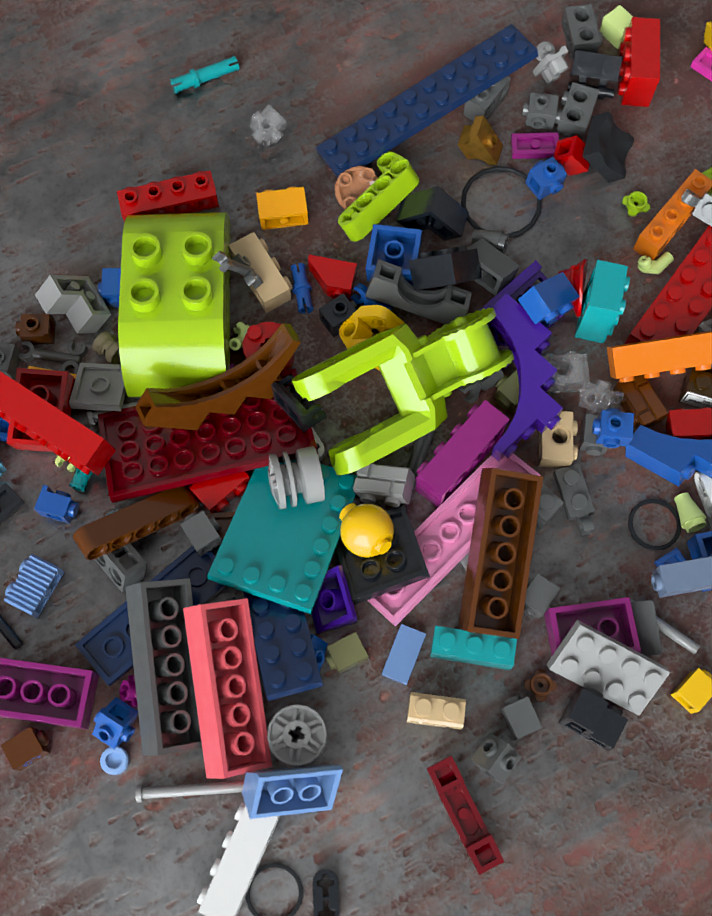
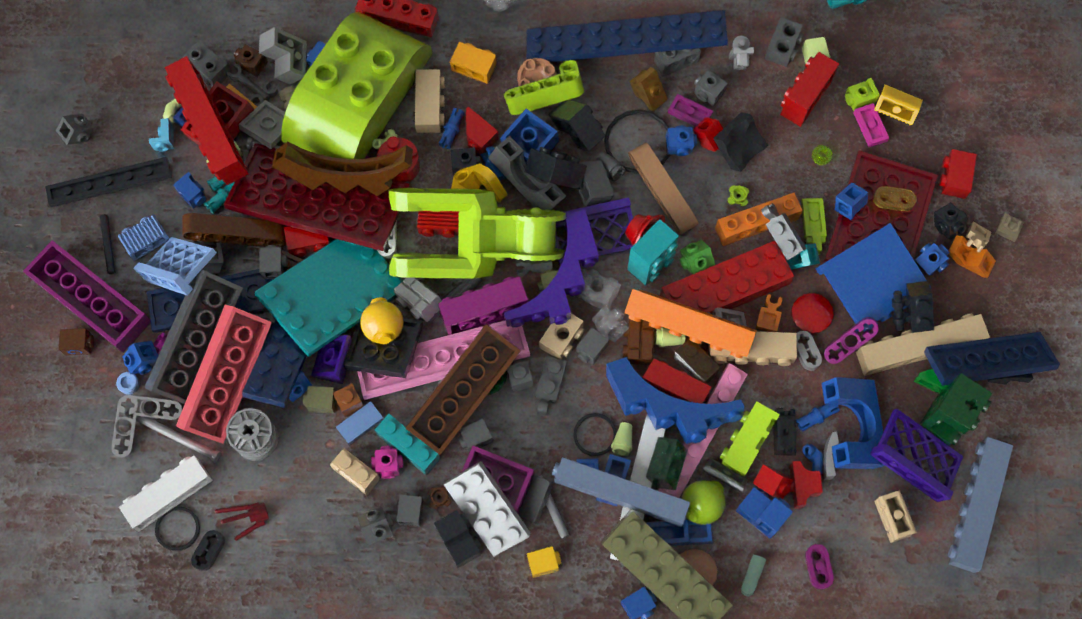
camera: 30 degrees right, 0 degrees up
dark grey bar [212,251,264,289] -> none
medium blue slope [242,764,343,819] -> none
light grey wheel [268,446,325,510] -> none
black hinge [271,375,327,432] -> none
dark red slope [426,755,505,875] -> none
blue brick [518,272,580,328] -> none
dark grey brick [555,82,600,141] -> none
black brick [567,50,623,100] -> none
blue brick [592,408,634,448] -> none
yellowish green arm [638,252,674,274] -> none
none -> light grey beam [111,394,182,457]
none -> light blue fence [134,237,217,296]
none -> teal pin [204,182,235,214]
none -> dark red plant [215,502,269,541]
none -> dark orange brick [333,384,363,418]
none -> dark pink brick [371,446,403,479]
none -> red brick [417,211,459,238]
none -> medium nougat beam [628,142,698,235]
none -> yellowish green cone [654,327,686,347]
none -> bright green brick [680,240,715,274]
none -> clear neon green plate [812,145,832,165]
none -> lime brick [845,78,880,111]

